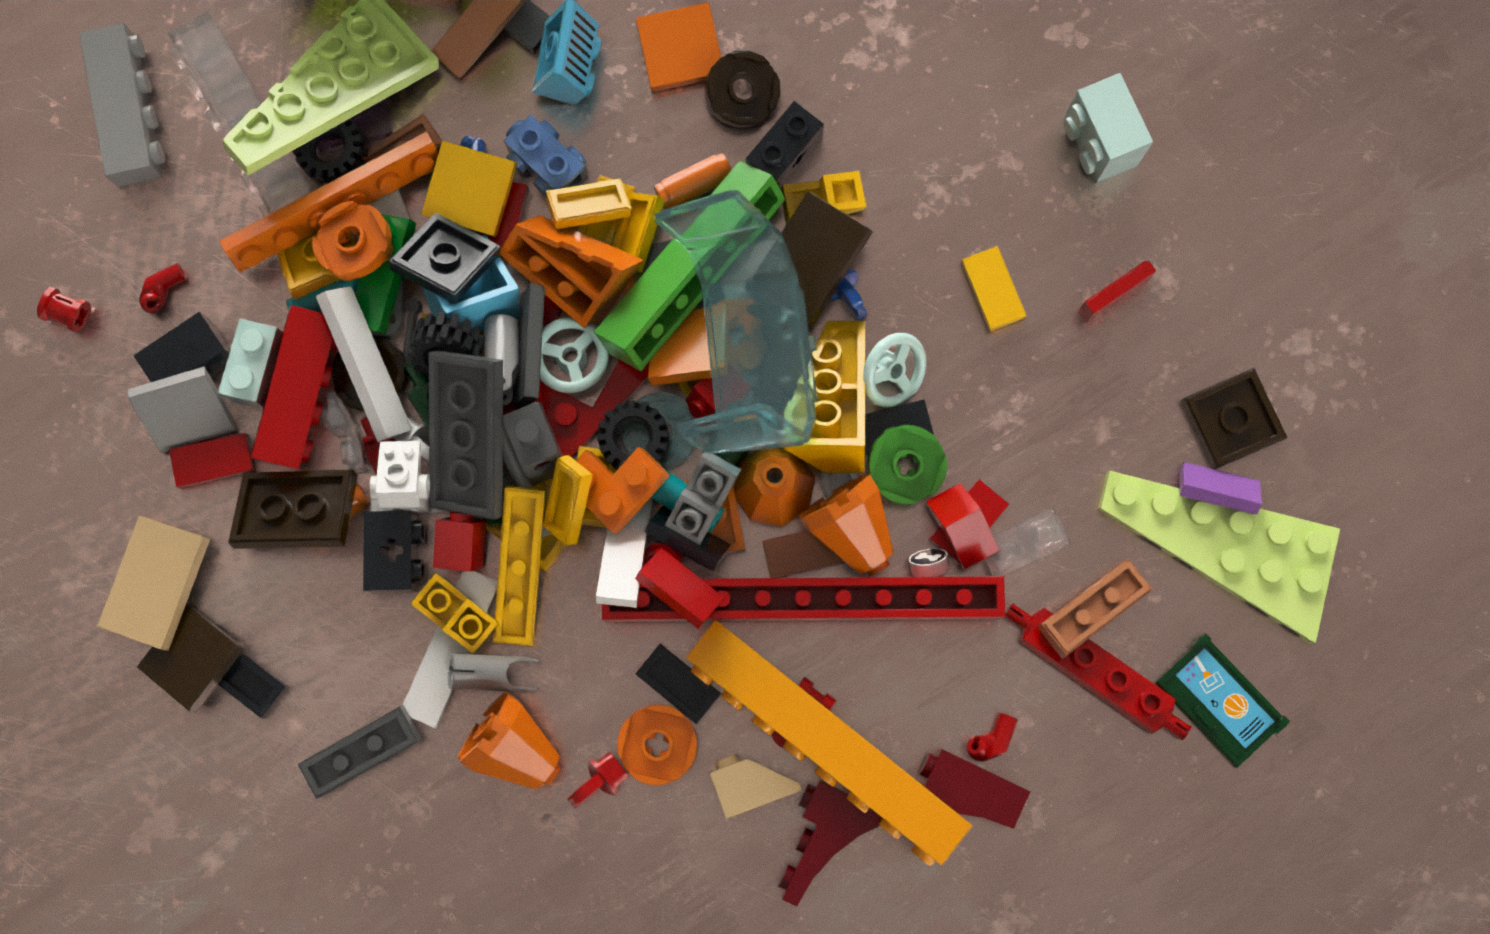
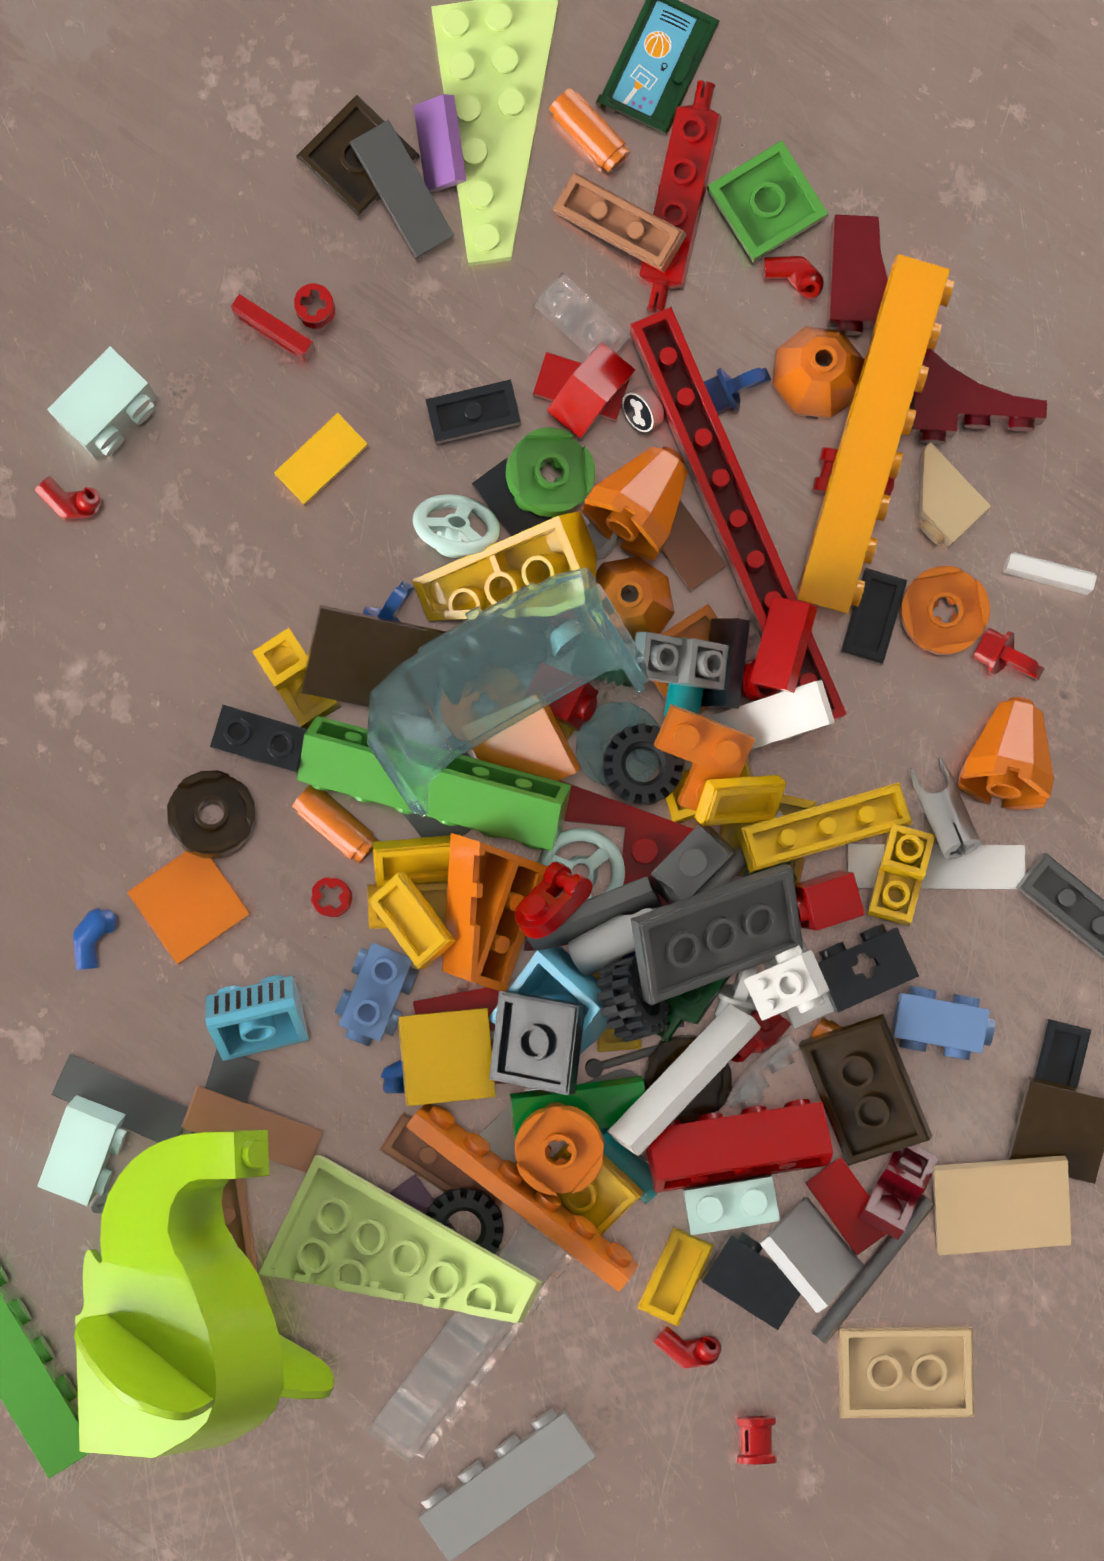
camera: 115 degrees left, 5 degrees up
none -> red arm [35,476,101,519]
none -> red bush [294,283,336,330]
none -> red bush [311,877,353,918]
none -> dark grey tile [349,119,454,258]
none -> black plate [425,379,521,444]
none -> red plate [515,861,593,939]
none -> orange piece [549,88,631,173]
none -> yellow tile [637,1226,715,1327]
none -> blue piece [704,368,772,413]
none -> bright green plate [707,140,828,262]
none -> orange cone [772,326,864,420]
none -> flat silver bar [812,1194,934,1344]
none -> tan tile [838,1326,975,1418]
none -> dark red slope [859,1145,939,1240]
none -> medium blue brick [891,986,995,1060]
none -> white tile [1002,552,1097,595]

